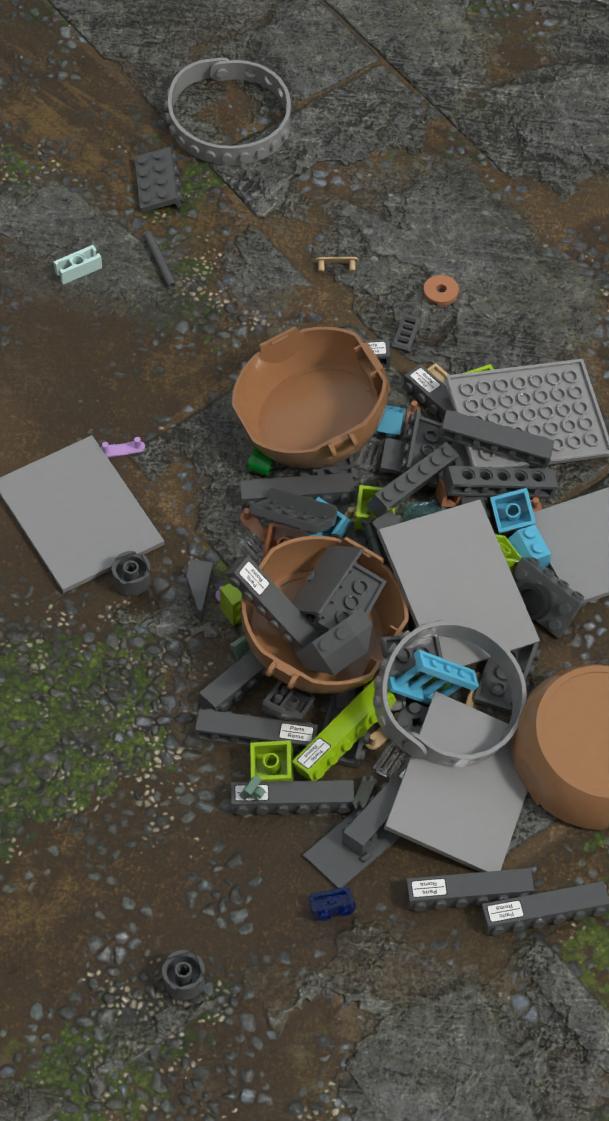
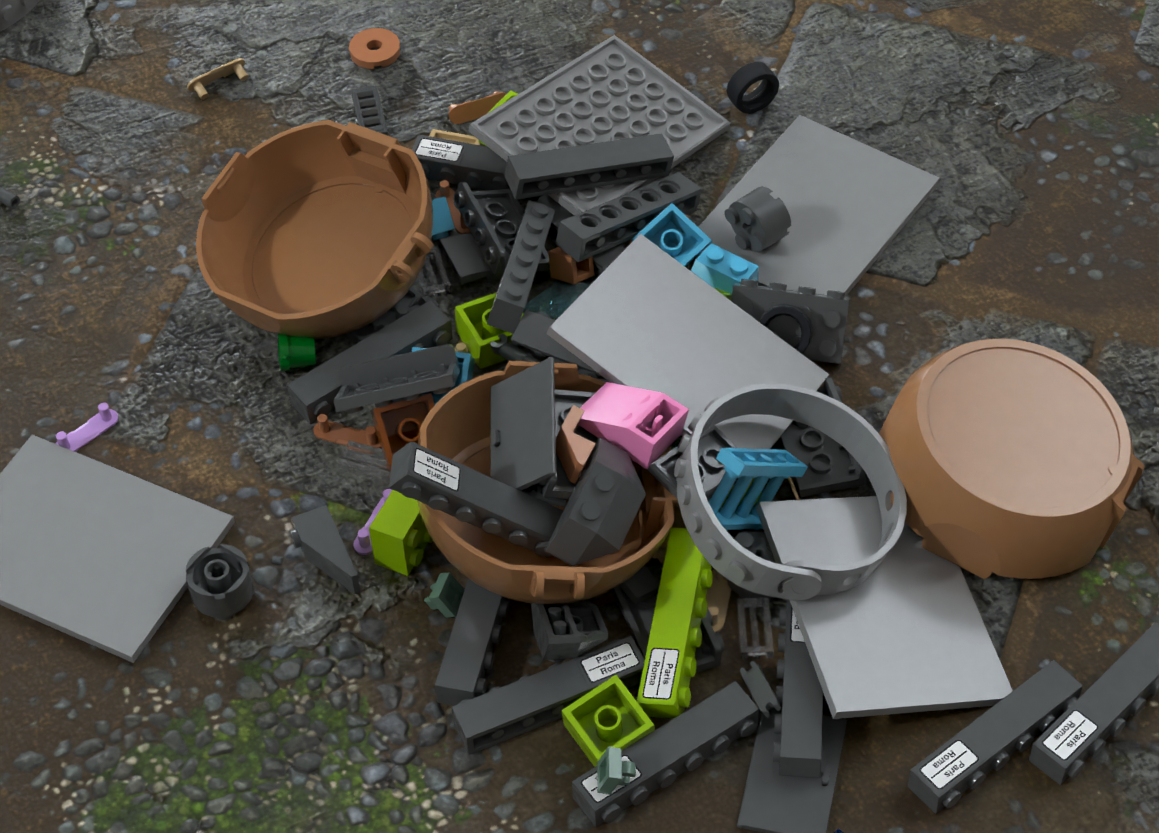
camera: 30 degrees left, 5 degrees down
none -> nougat piece [449,91,507,124]
none -> nougat slope [556,405,596,484]
none -> bright pink slope [579,382,689,469]
none -> dark grey brick [725,186,791,252]

